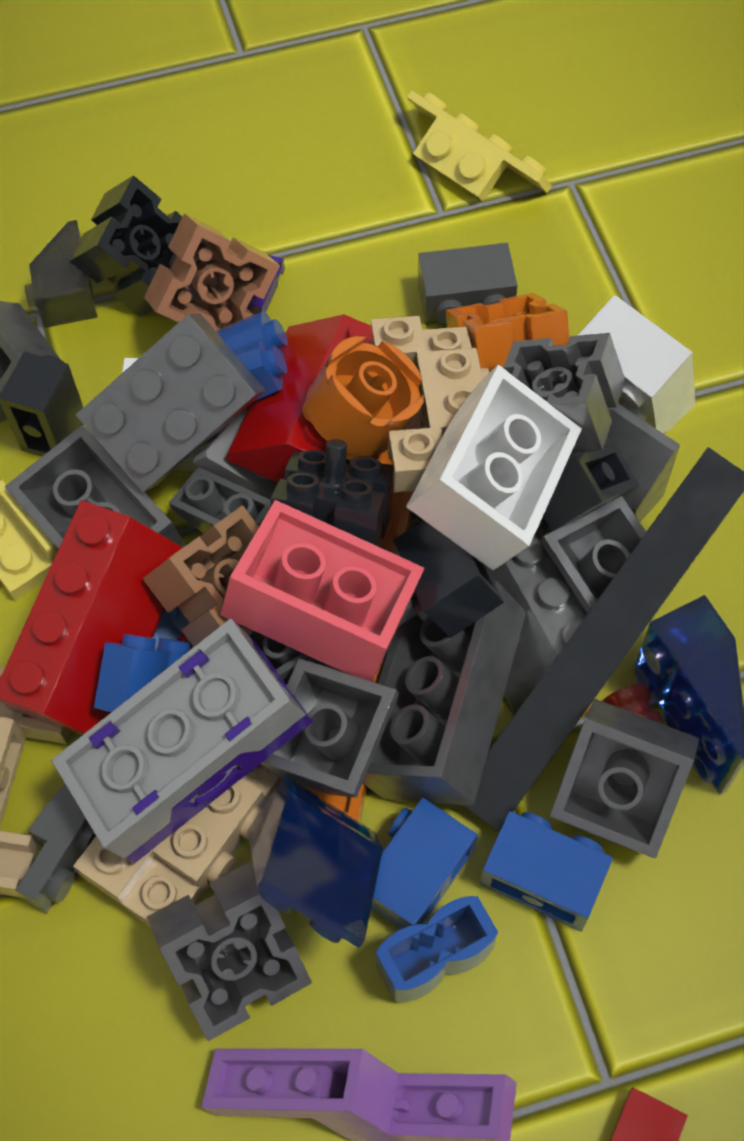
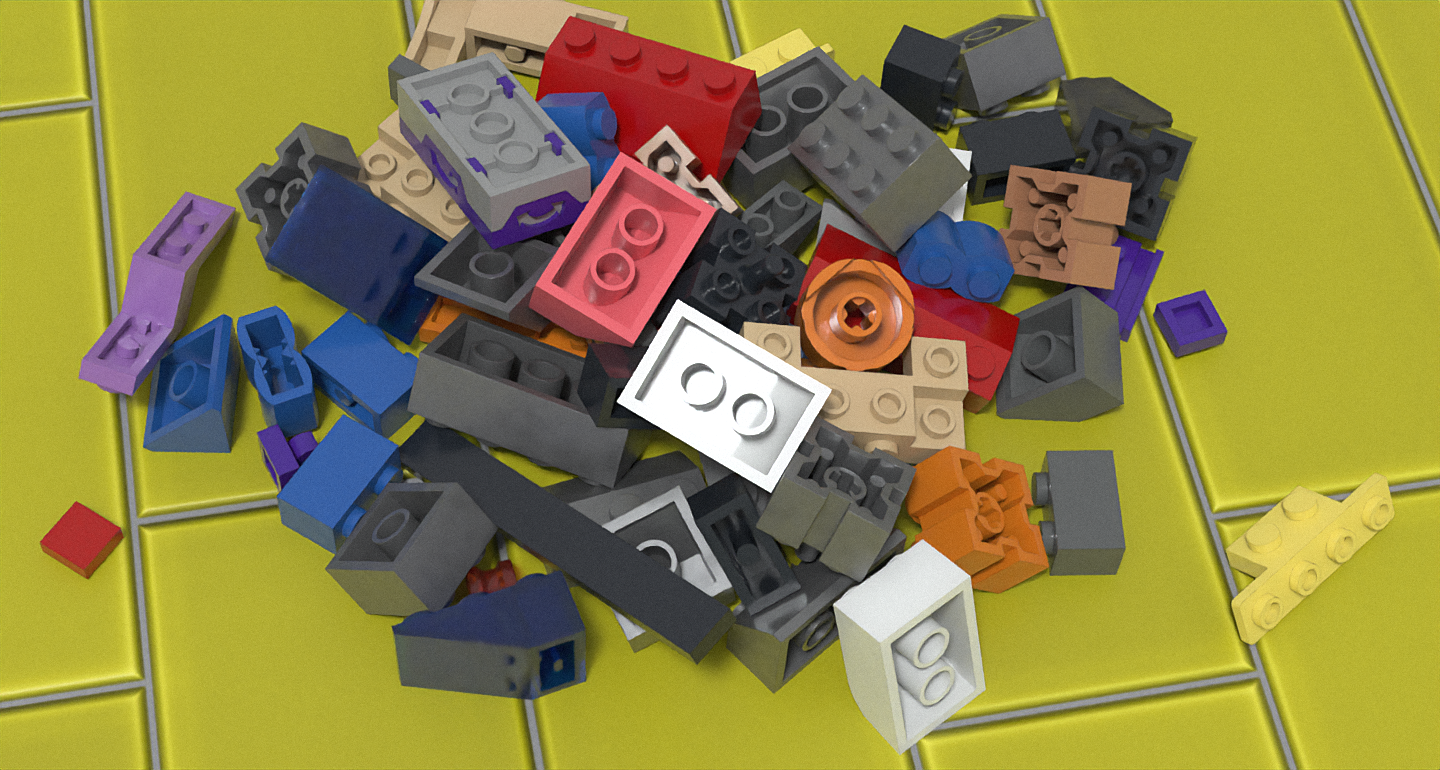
camera: 90 degrees right, 5 degrees down
none -> blue slope [143,314,241,453]
none -> dark purple tile [257,424,318,493]
none -> black brick [955,109,1077,206]
none -> dark grey slope [996,285,1124,422]
none -> dark purple plate [1153,289,1228,357]

